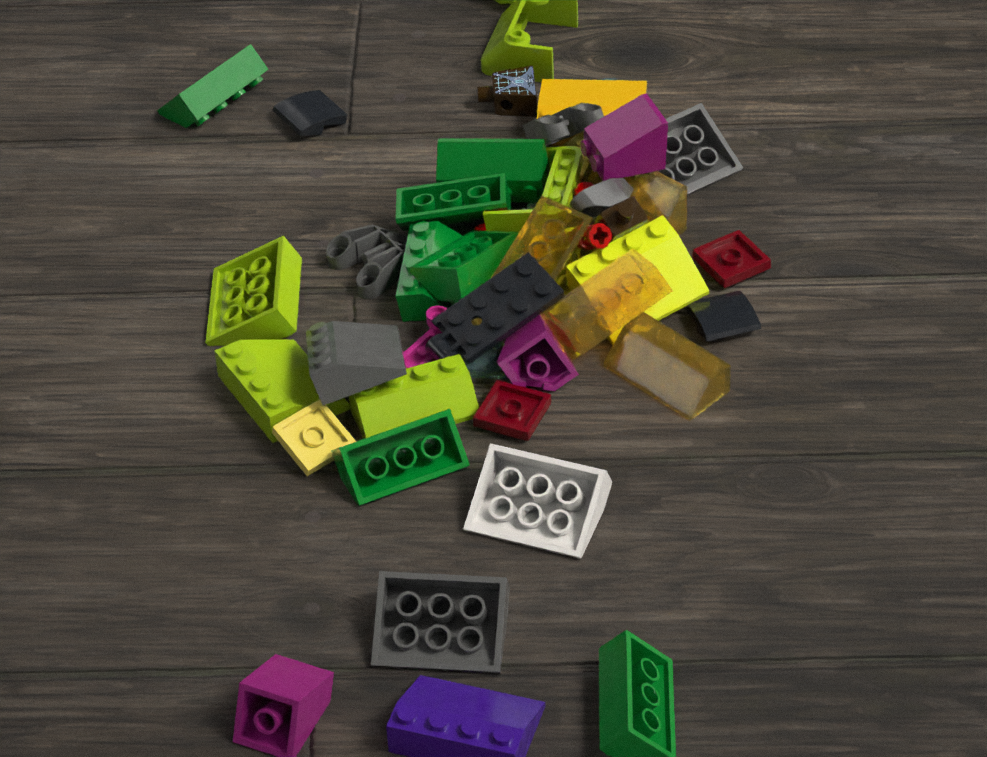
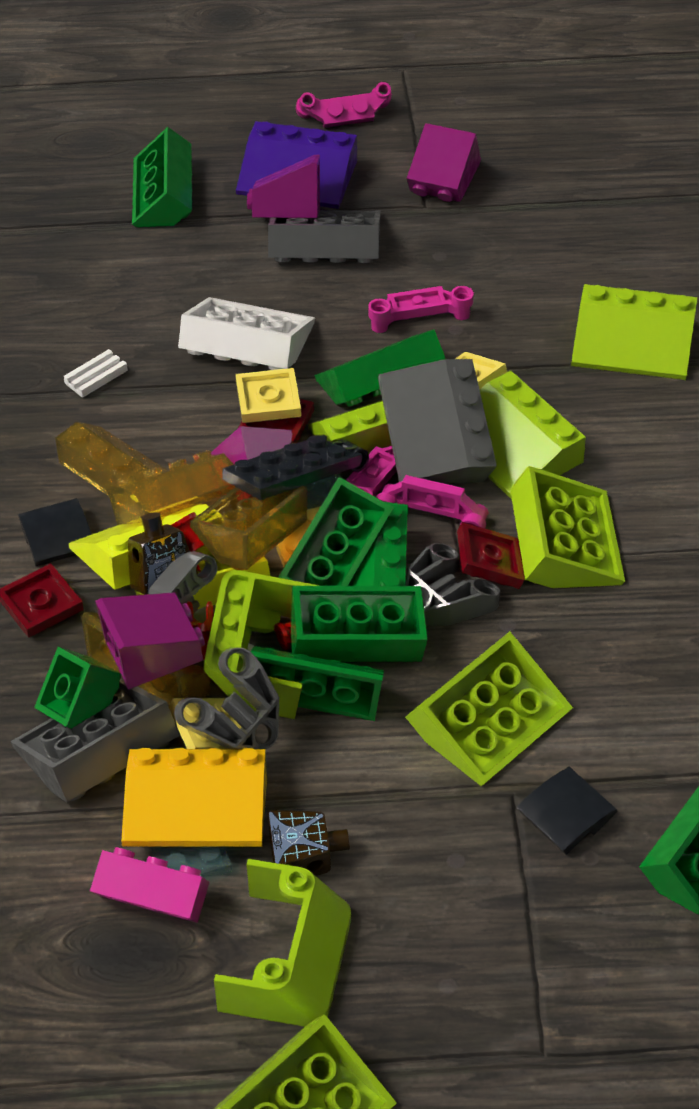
camera: 175 degrees right, 5 degrees up
none -> green slope [34,647,121,729]
none -> white tile [64,349,128,398]
none -> dark pink brick [90,847,210,923]
none -> light yellow plate [236,368,301,423]
none -> magenta slope [247,155,320,218]
none -> dark pink plate [368,286,474,333]
none -> dark pink plate [376,475,488,528]
none -> lime slope [405,631,573,786]
none -> dark red plate [457,522,525,589]
none -> lime slope [571,284,697,380]

